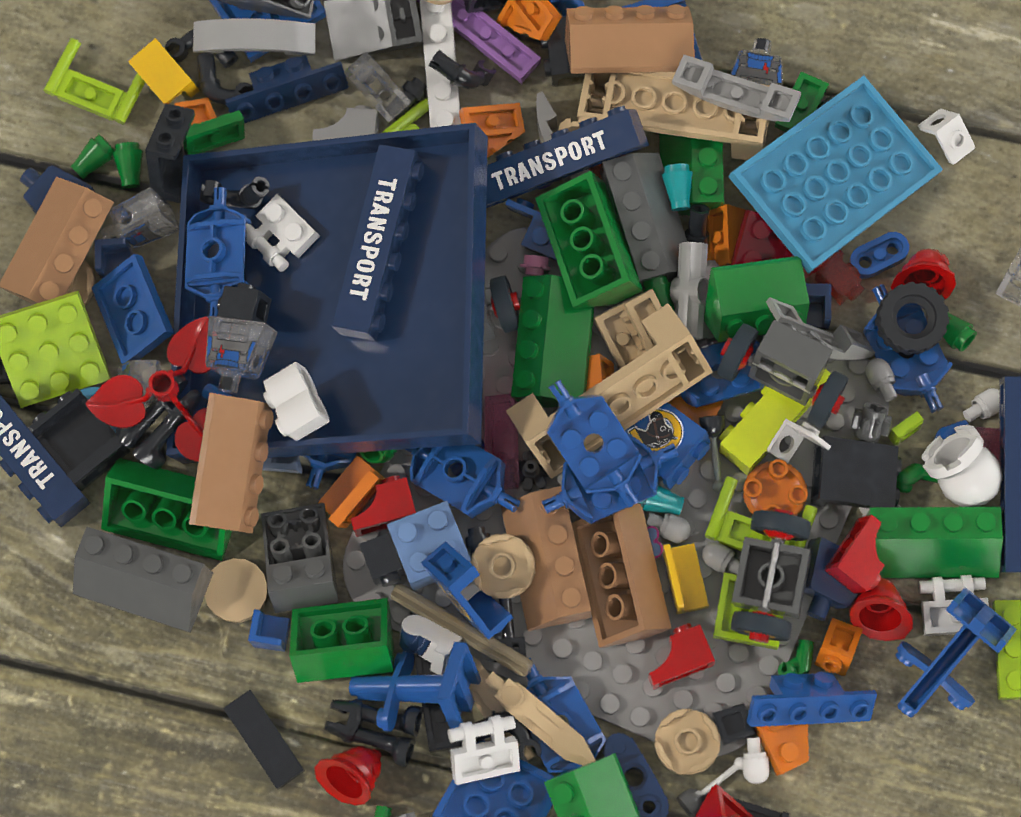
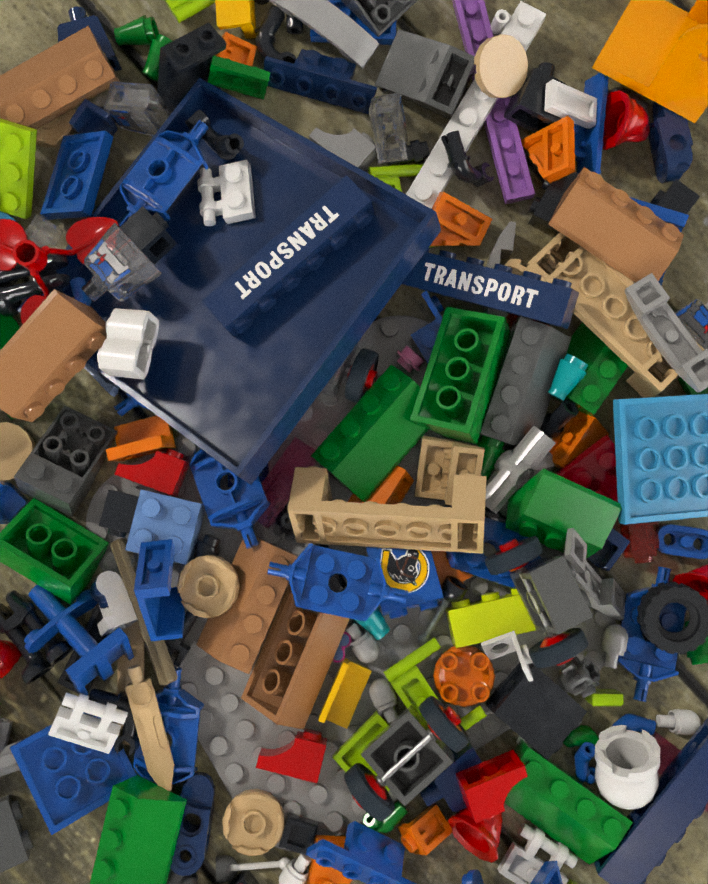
camera: 25 degrees right, 10 degrees up
blue plate [546,380,642,508] -> none
none -> blue arm [574,742,596,784]

